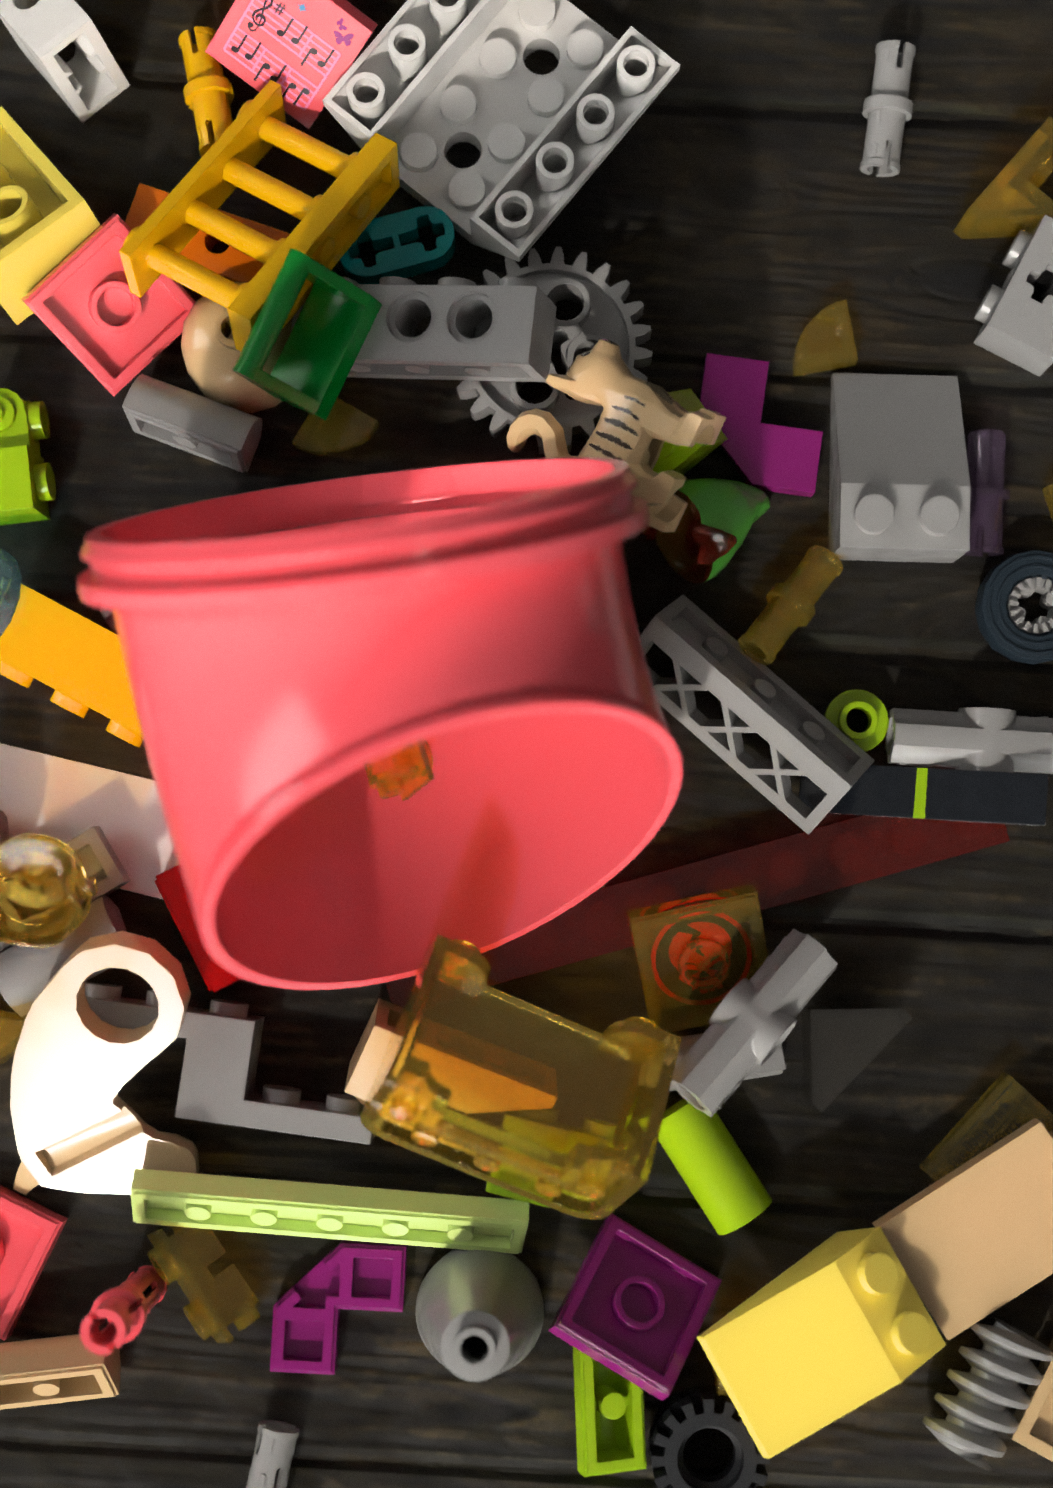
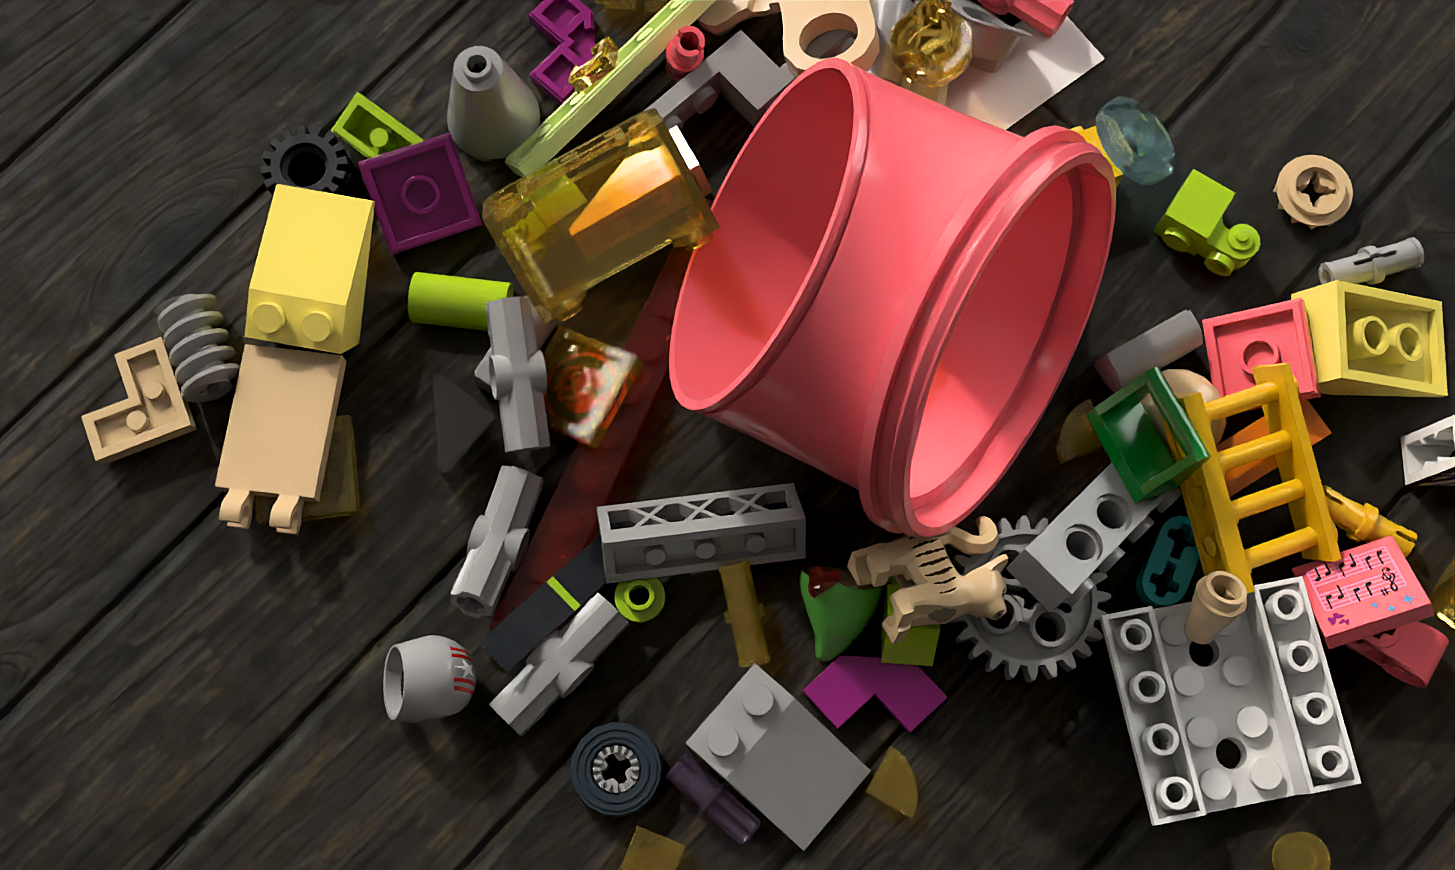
camera: 125 degrees right, 10 degrees down
none -> light grey piece [450,465,544,619]
none -> clear yellow tile [568,37,619,94]
none -> coral pin [665,26,705,81]
none -> tan cone [1184,571,1247,644]

